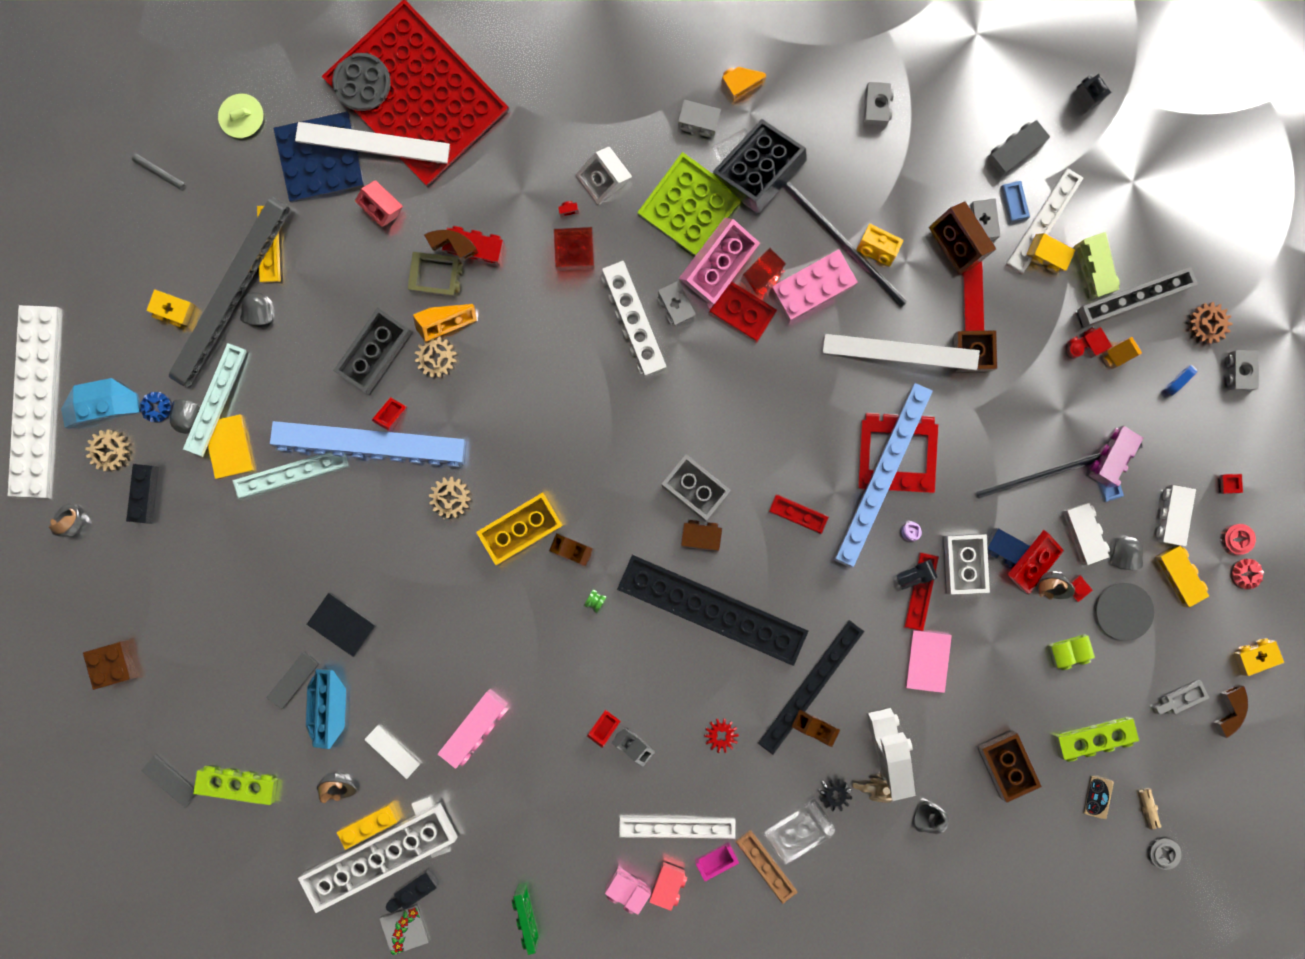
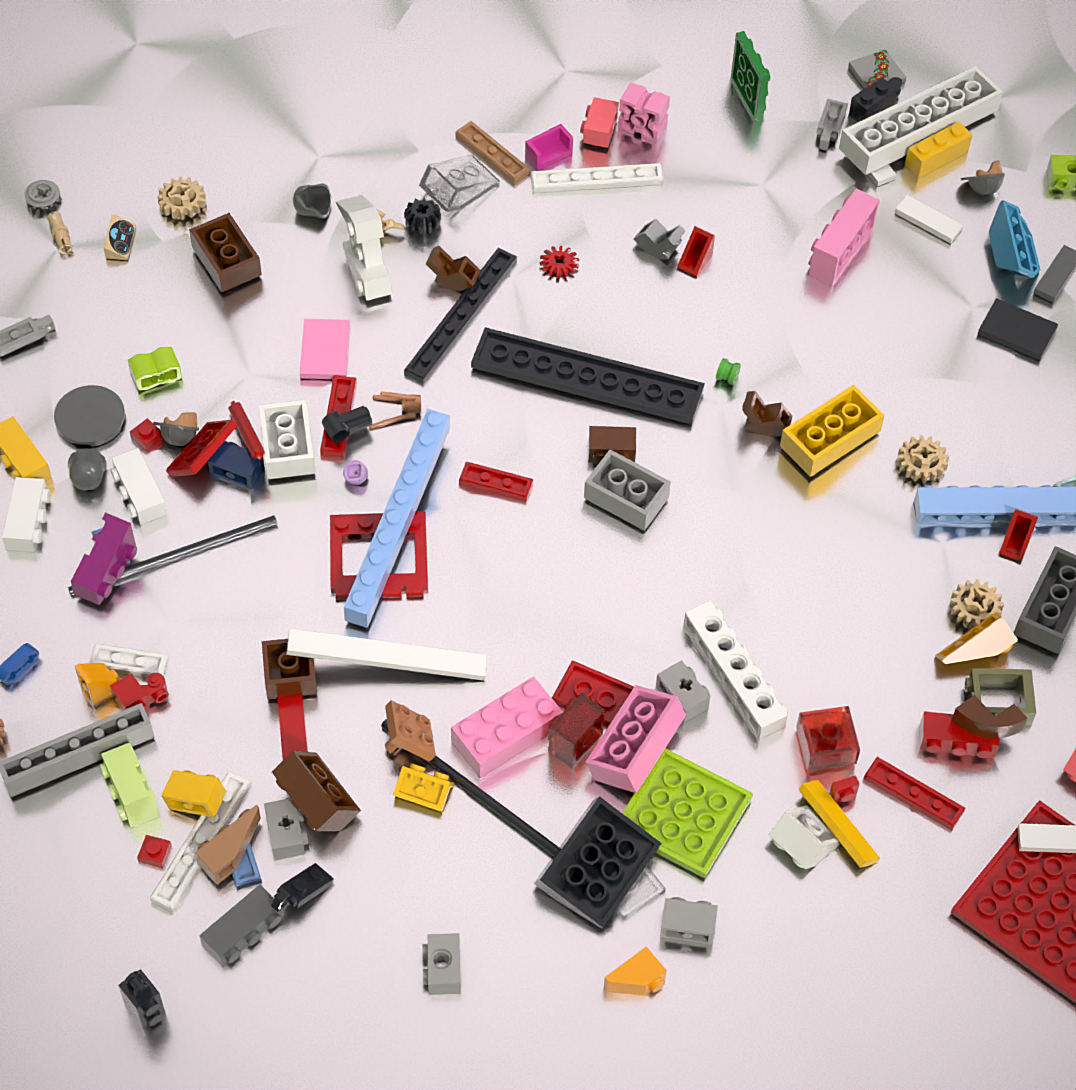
camera: 175 degrees right, 30 degrees down
lime brick [1054,716,1139,762] -> none
none -> white tile [89,643,169,678]
none -> red plate [137,835,172,868]
none -> tan gear [157,176,206,220]
none -> medium nougat slope [195,805,261,885]
none -> red axle [228,401,265,460]
none -> black hinge [271,863,334,912]
none -> nougat plant [369,391,421,429]
none -> nougat plate [385,700,436,762]
none -> yellow tile [799,780,880,868]
none -> light grey hinge [817,99,848,151]
none -> red tile [863,757,966,831]

